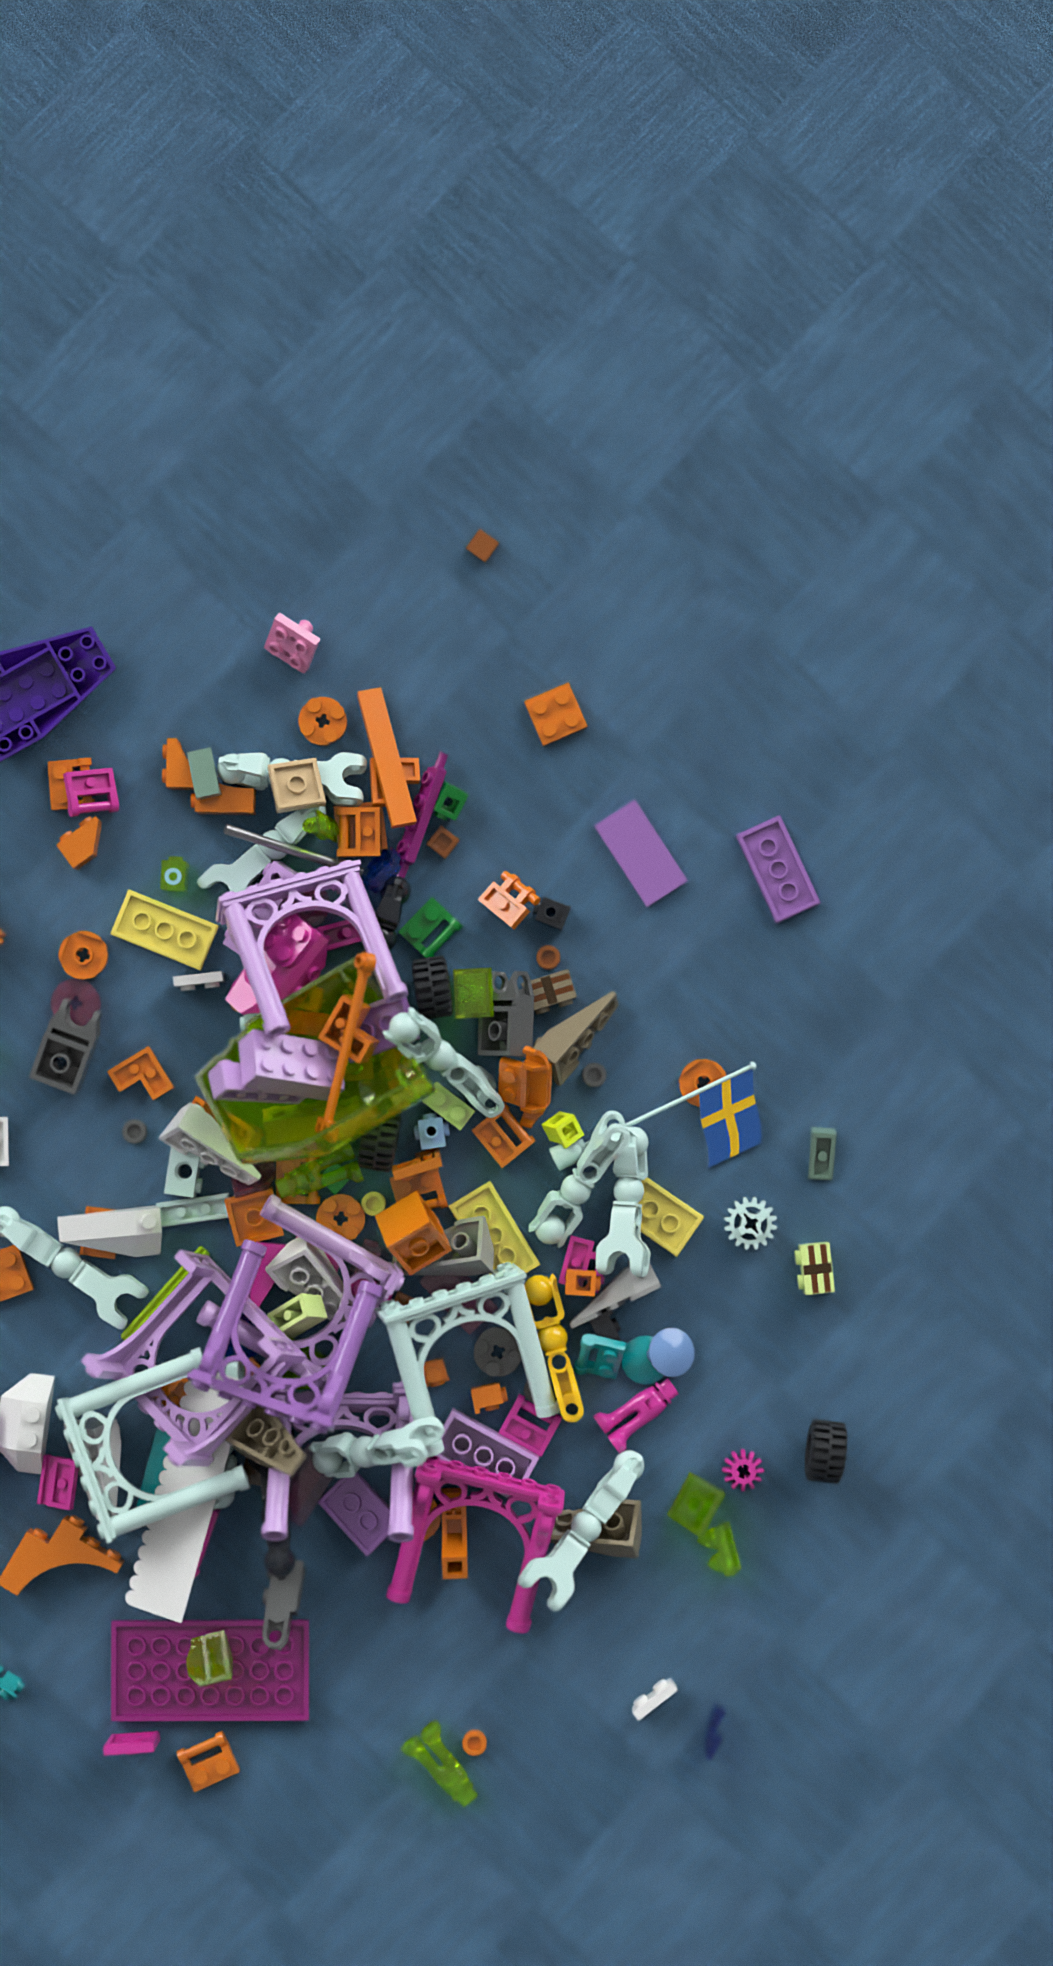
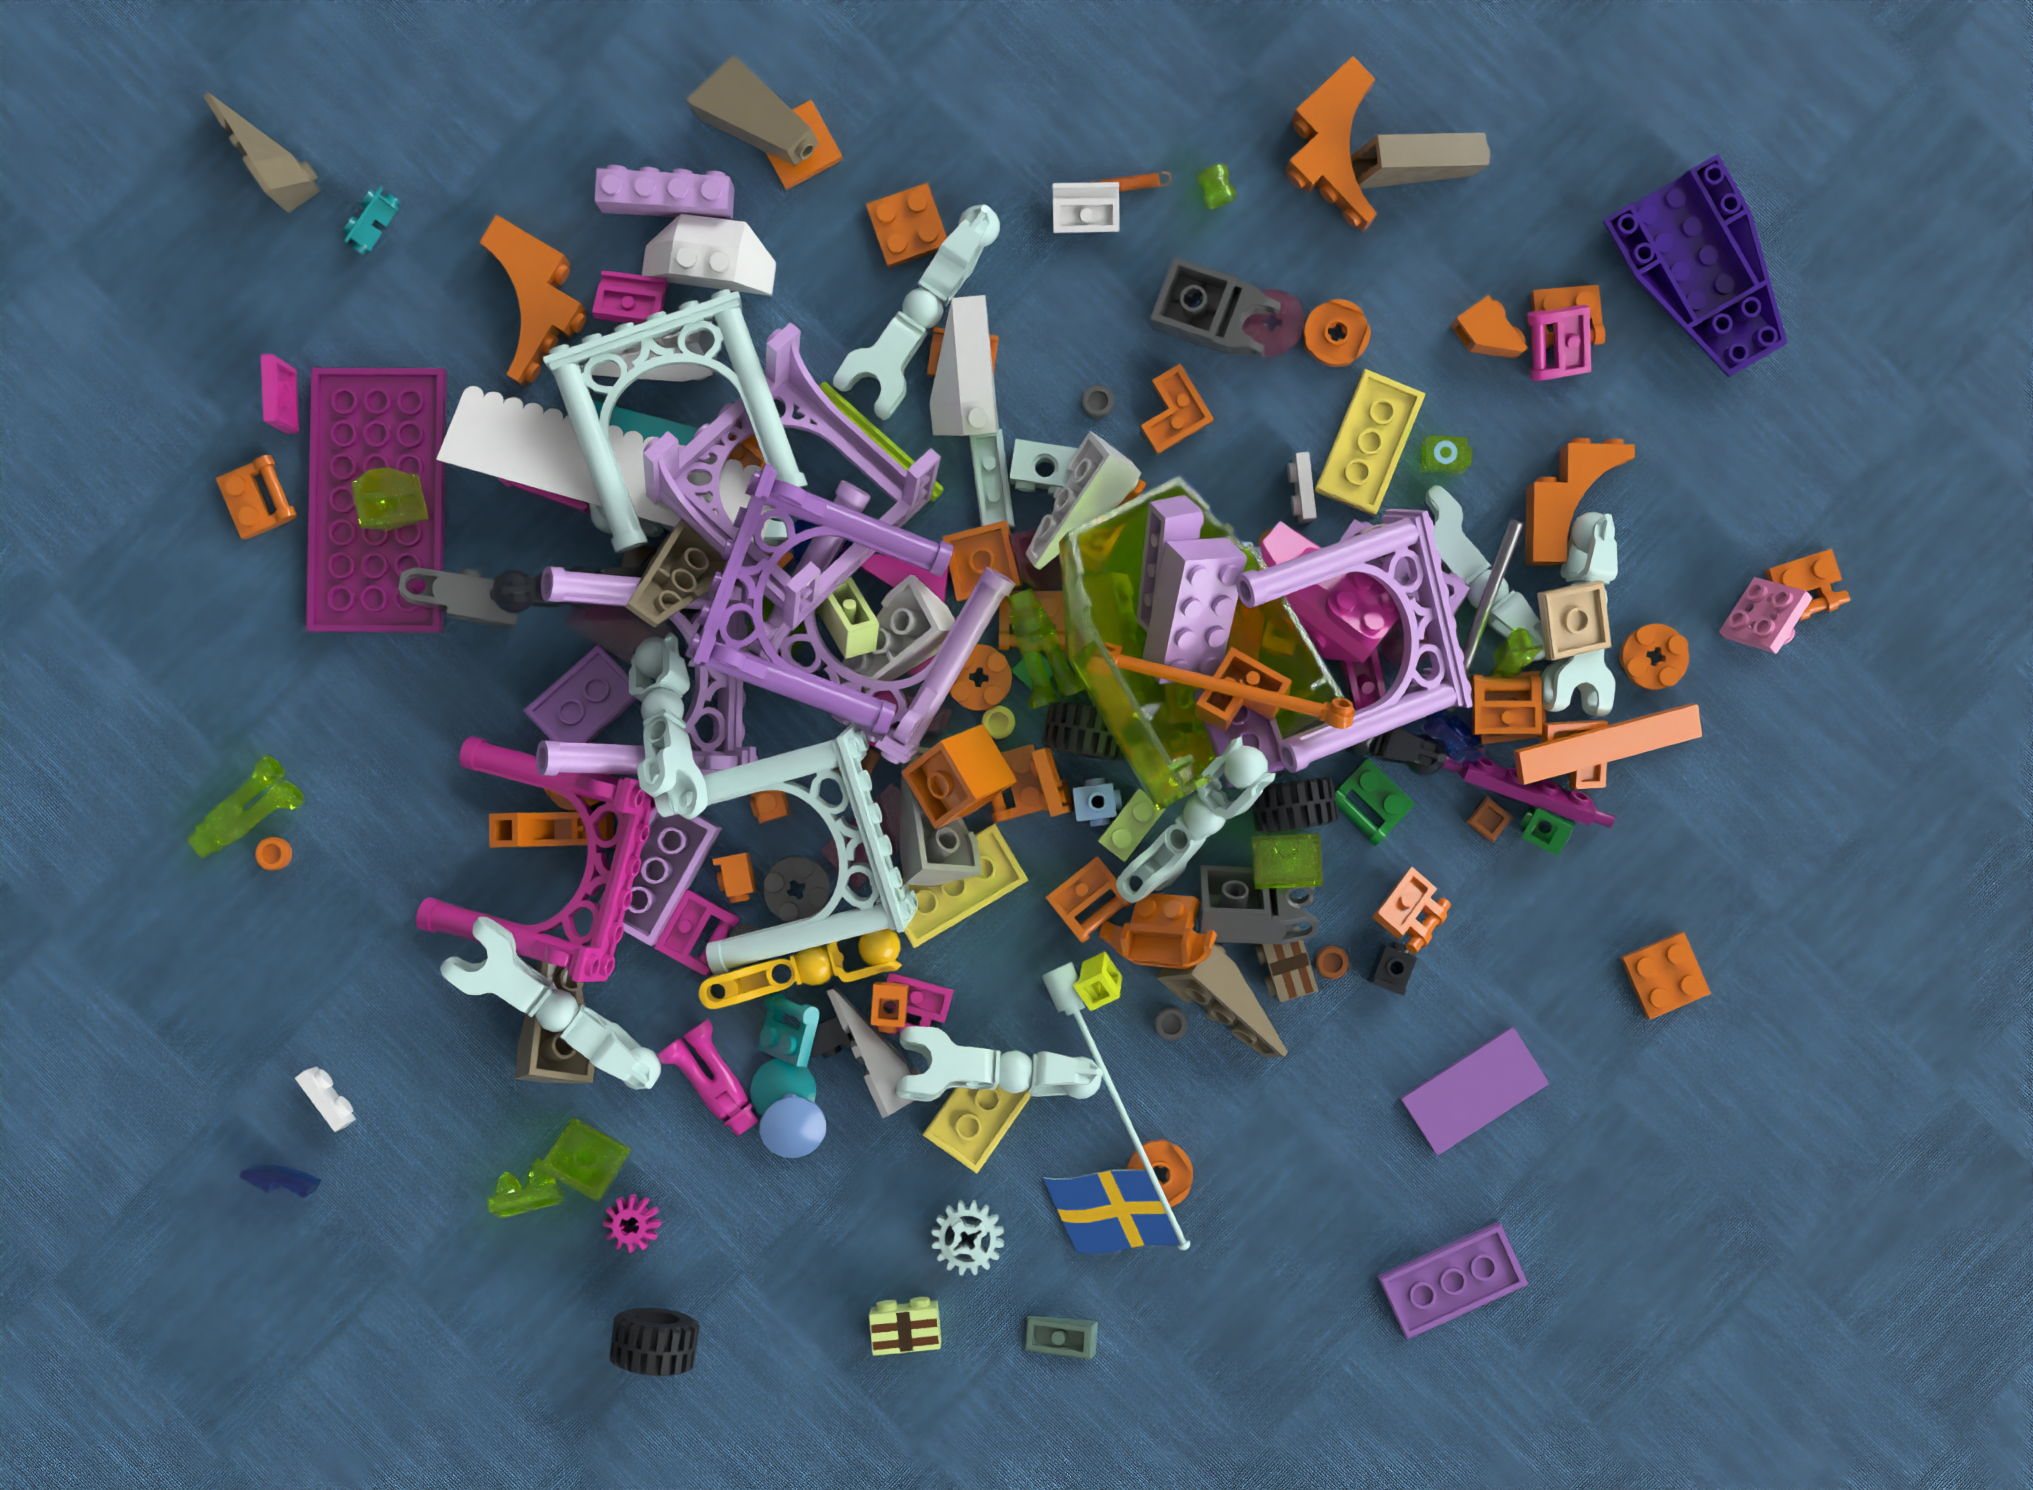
camera: 90 degrees right, 0 degrees up
sand green slope [187,747,222,800] -> none
dark orange tile [466,529,499,564] -> none
light aqua piece [528,1111,630,1248] -> none
none -> orange plate [1765,549,1850,621]

